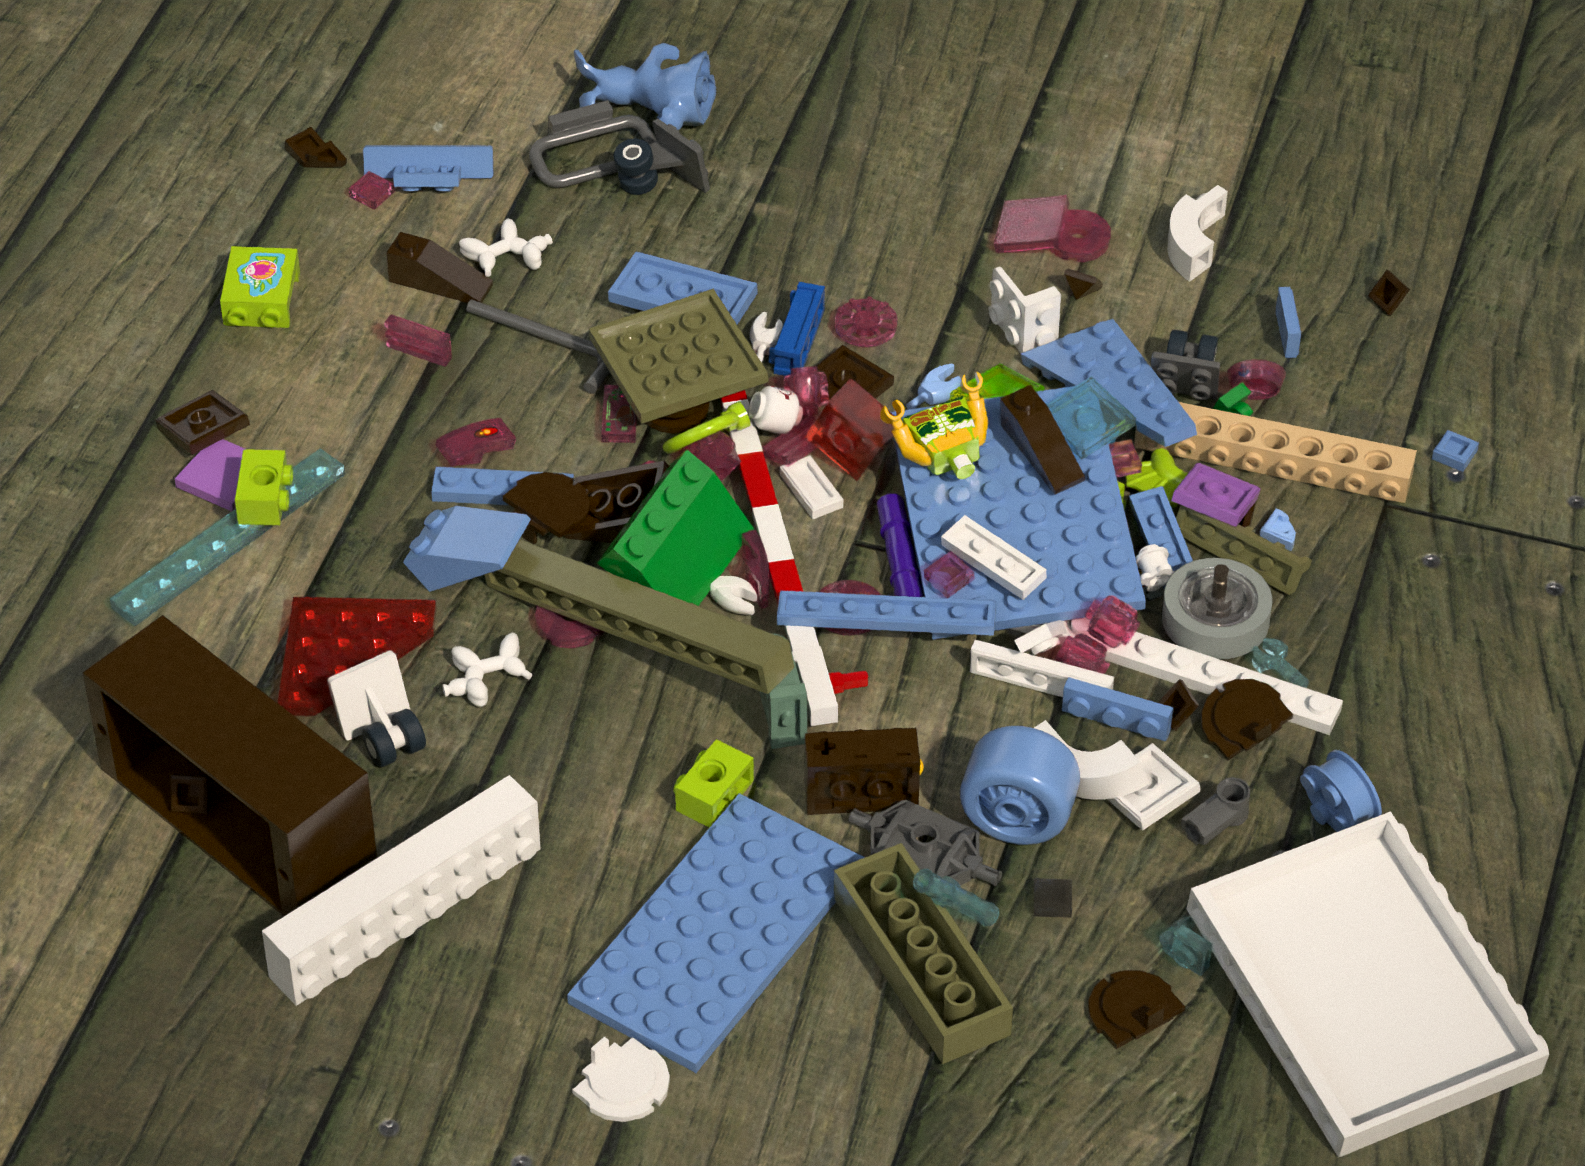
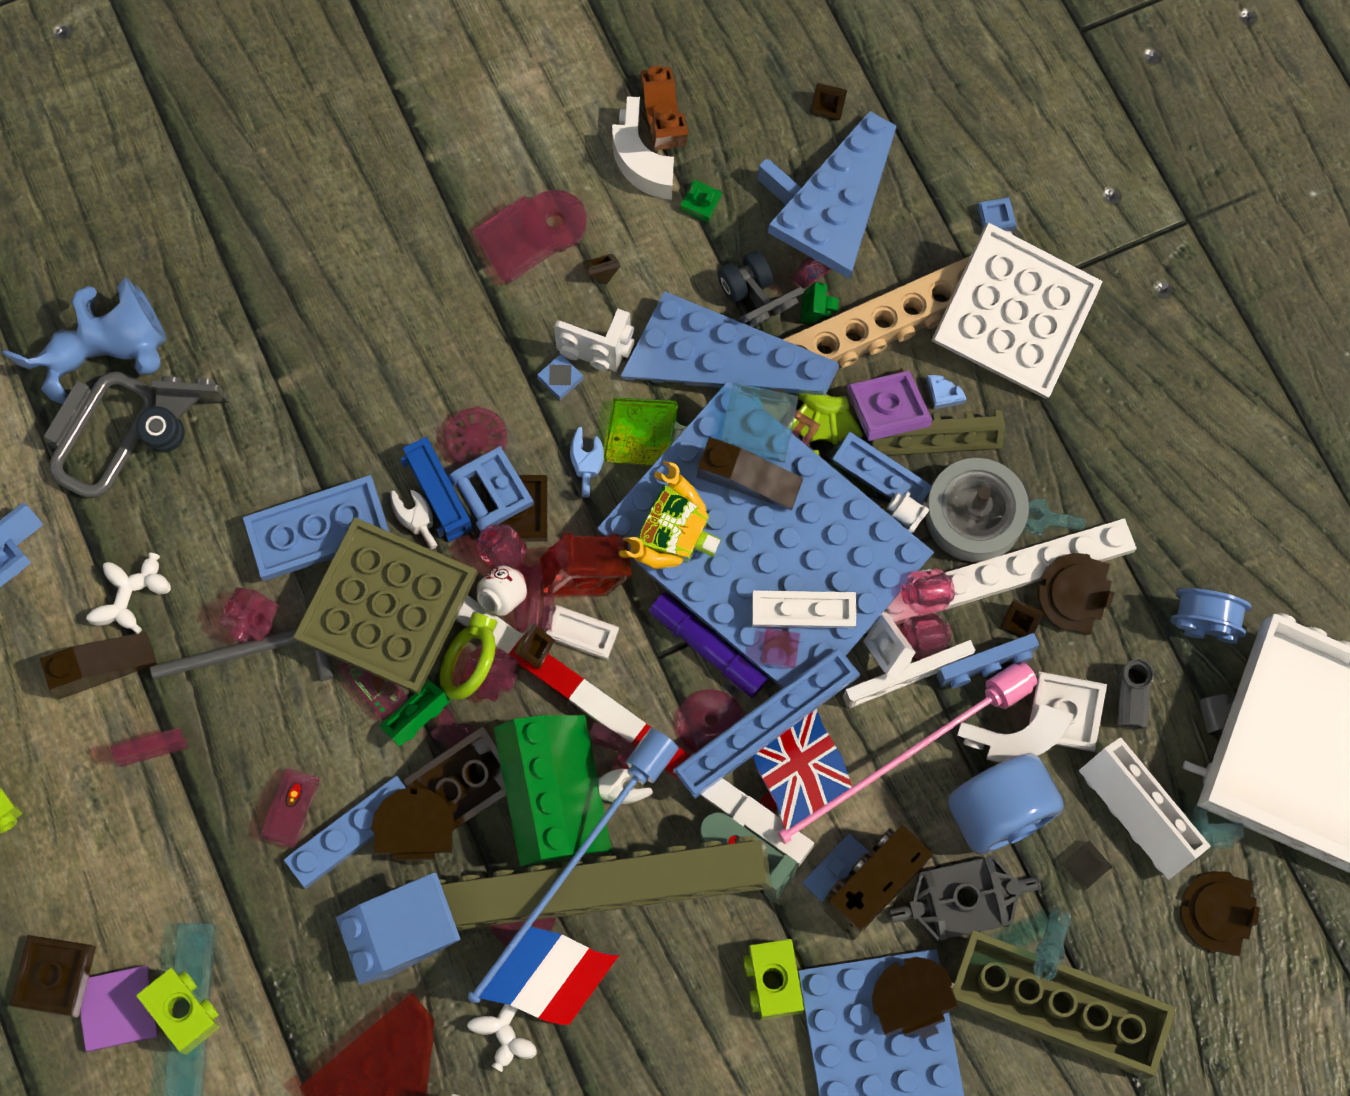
camera: 45 degrees left, 25 degrees up
none -> clear pink brick [219,587,280,643]
none -> green plate [379,680,451,747]
none -> medium blue plate [449,446,534,533]
none -> flag [468,728,679,1025]
none -> dark brown slope [515,623,555,669]
none -> medium blue tile [537,354,584,400]
none -> dark orange slope [640,66,688,150]
none -> green tile [680,179,723,223]
none -> flag [753,662,1037,844]
none -> medium blue wing [768,111,896,279]
none -> dark brown piece [872,957,959,1039]
none -> white plate [931,223,1103,399]
none -> white brick [1079,737,1211,880]

